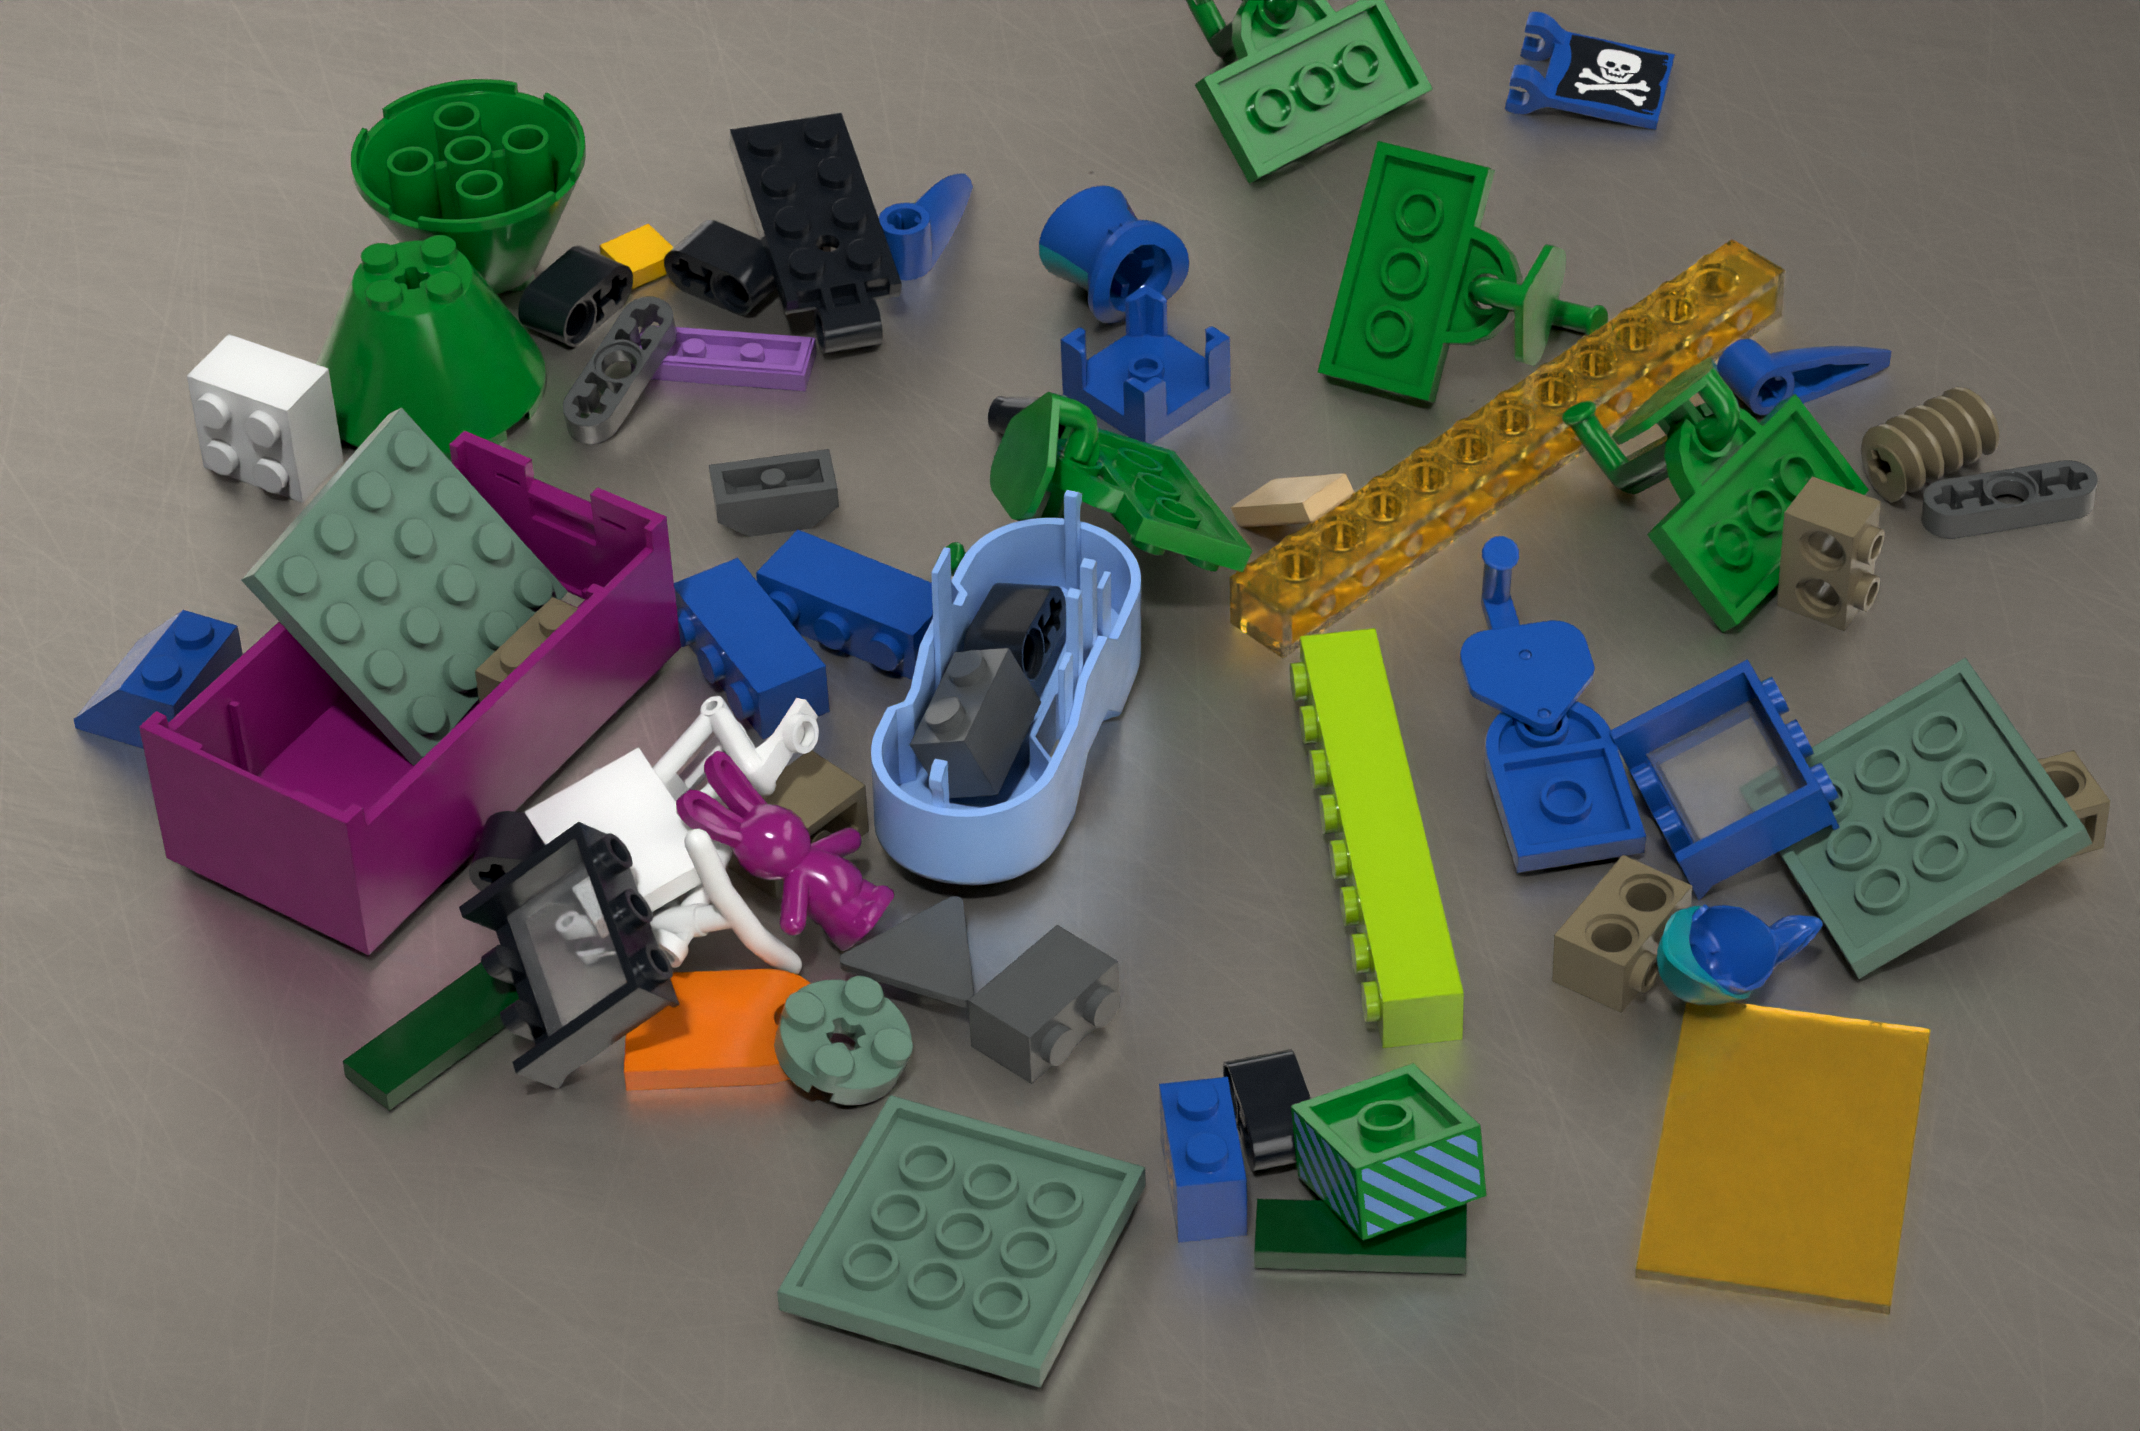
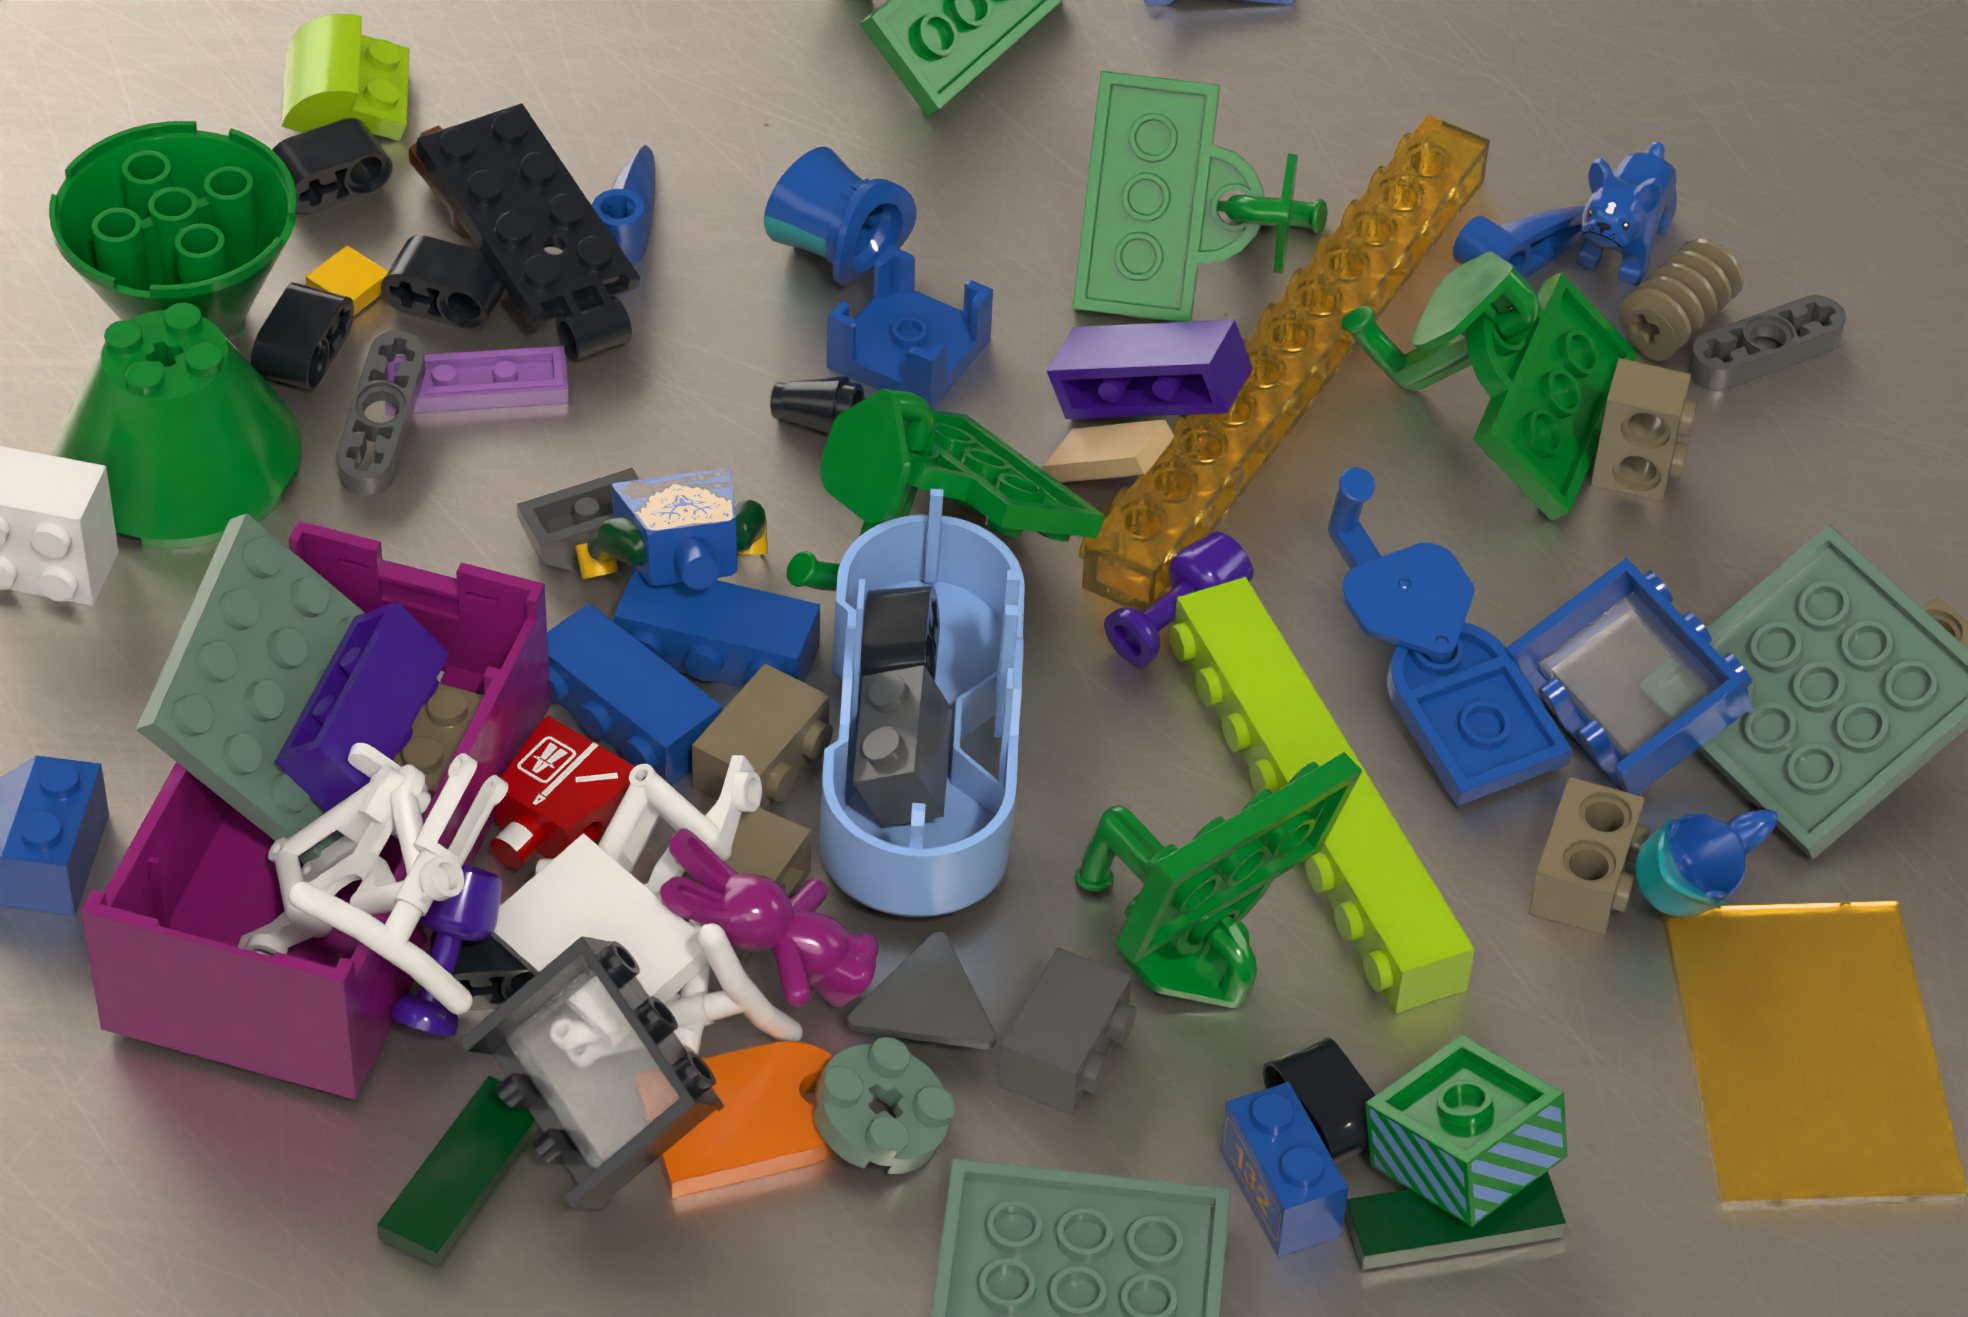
camera: 20 degrees left, 5 degrees up
none -> white piece [238,743,508,1014]
none -> black beam [272,118,393,214]
none -> dark purple brick [275,601,449,812]
none -> lime brick [281,14,410,141]
none -> dark purple piece [390,864,504,1036]
none -> red torso [491,715,646,870]
none -> torso [575,468,768,590]
none -> dark tan brick [692,663,833,810]
none -> dark purple brick [1046,319,1253,419]
none -> green plate [1075,752,1362,1008]
none -> dark purple piece [1104,532,1254,667]
none -> blue animal [1576,142,1677,286]

